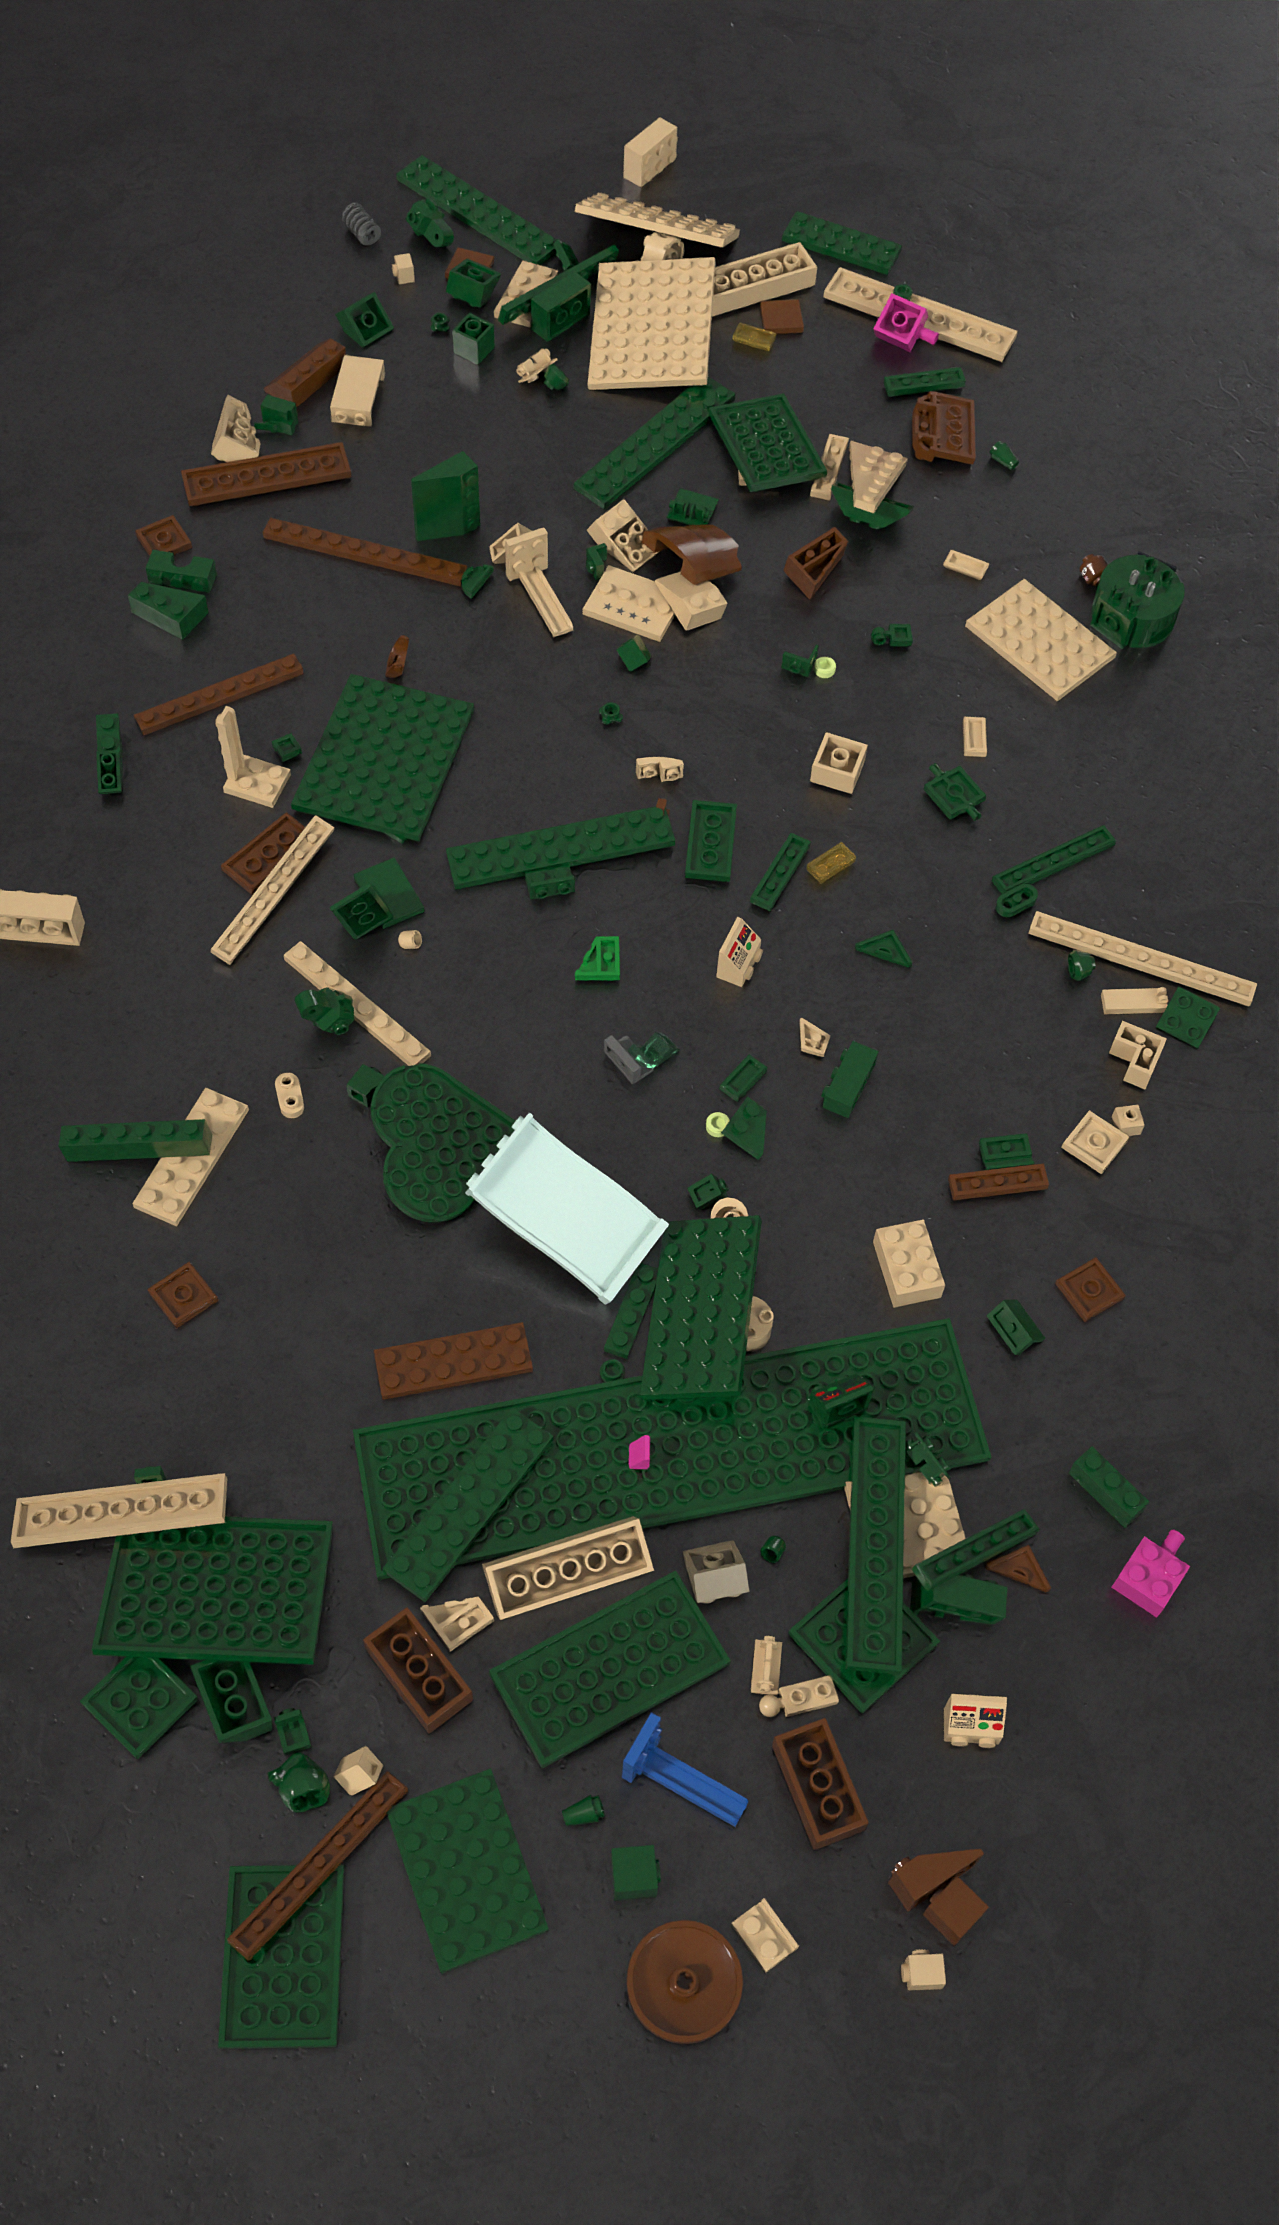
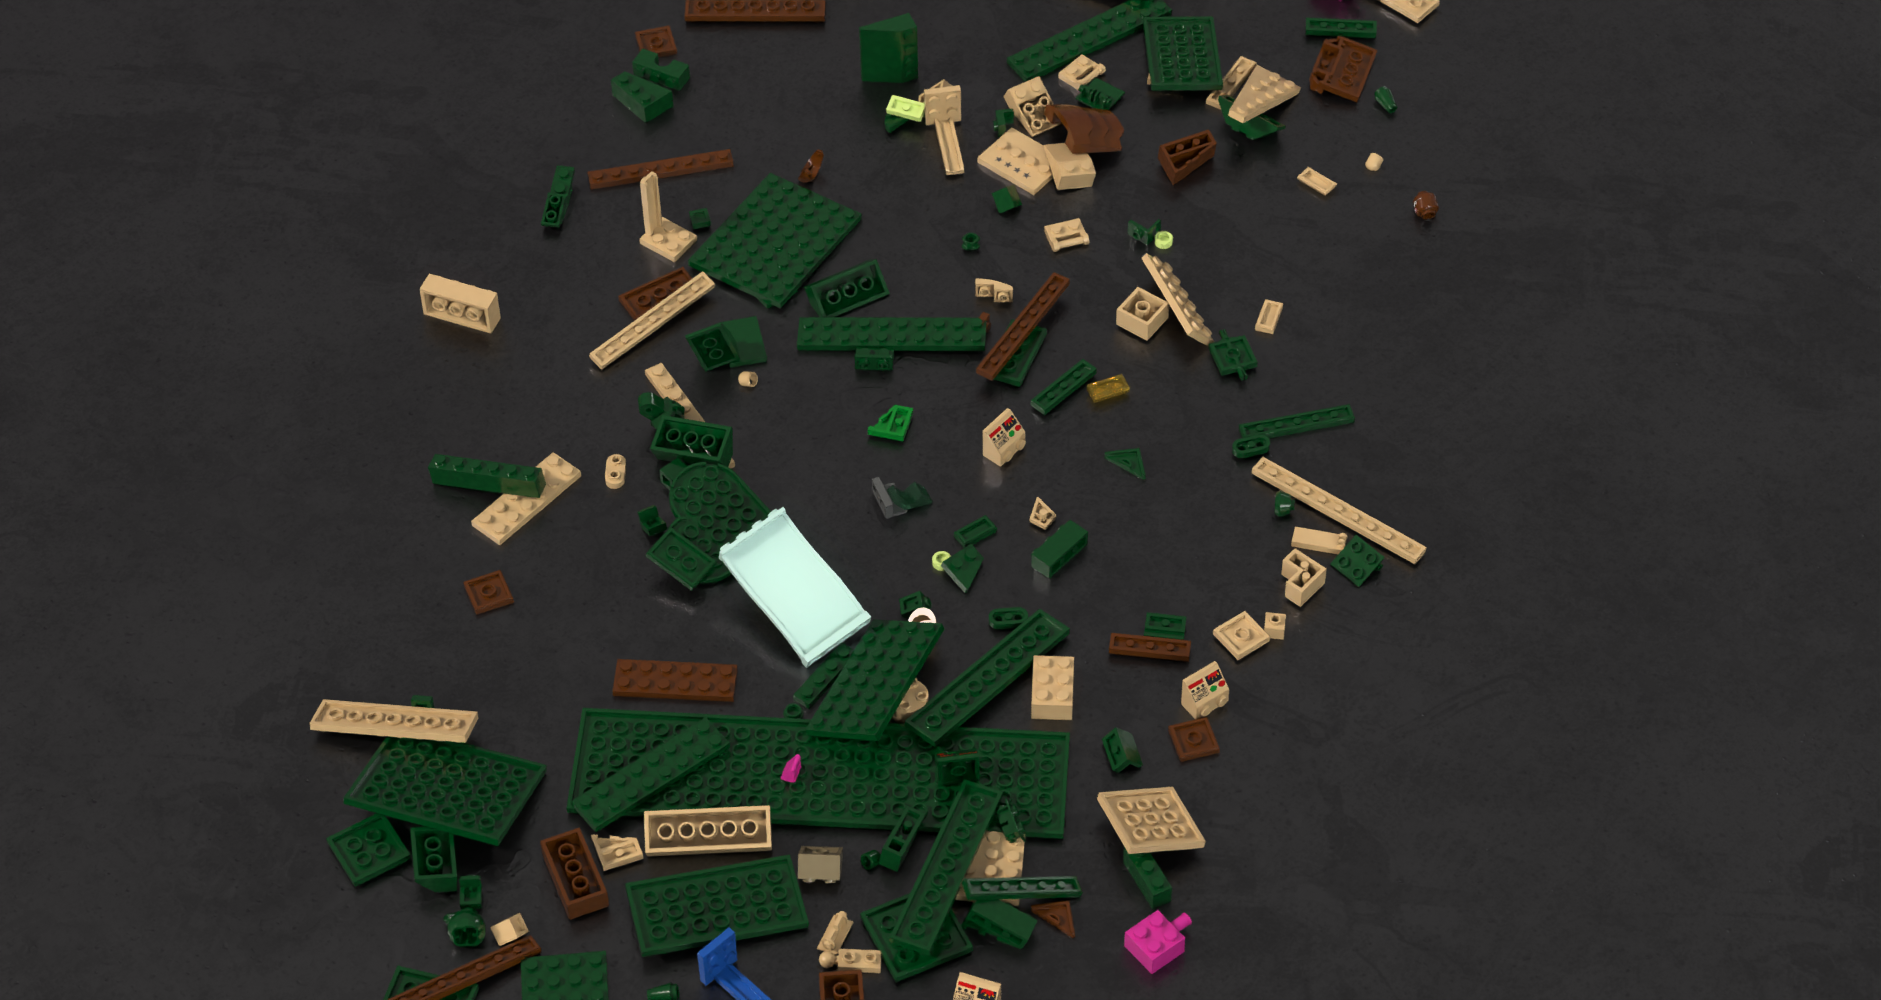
camera: 20 degrees right, 10 degrees down
reddish brown plate [263,517,467,587] -> none
dark green plate [871,624,913,646] -> none
tan plate [965,579,1117,701] -> none
dark green piece [1090,551,1185,649] -> none
none -> dark green bracket [637,505,667,536]
none -> dark green tile [646,527,717,591]
none -> dark green slope [650,415,733,467]
none -> dark green slope [804,259,890,317]
none -> dark green slope [878,806,926,872]
none -> yellowish green panel [886,95,925,122]
none -> dark green plate [905,609,1070,747]
none -> reddish brown plate [976,272,1070,381]
none -> dark green plate [989,607,1028,629]
none -> tan plate [1044,218,1090,252]
none -> tan plate [1059,55,1106,90]
none -> tan plate [1097,787,1206,854]
none -> tan plate [1142,253,1214,347]
none -> tan slope [1181,661,1229,719]
none -> tan piece [1365,153,1383,171]

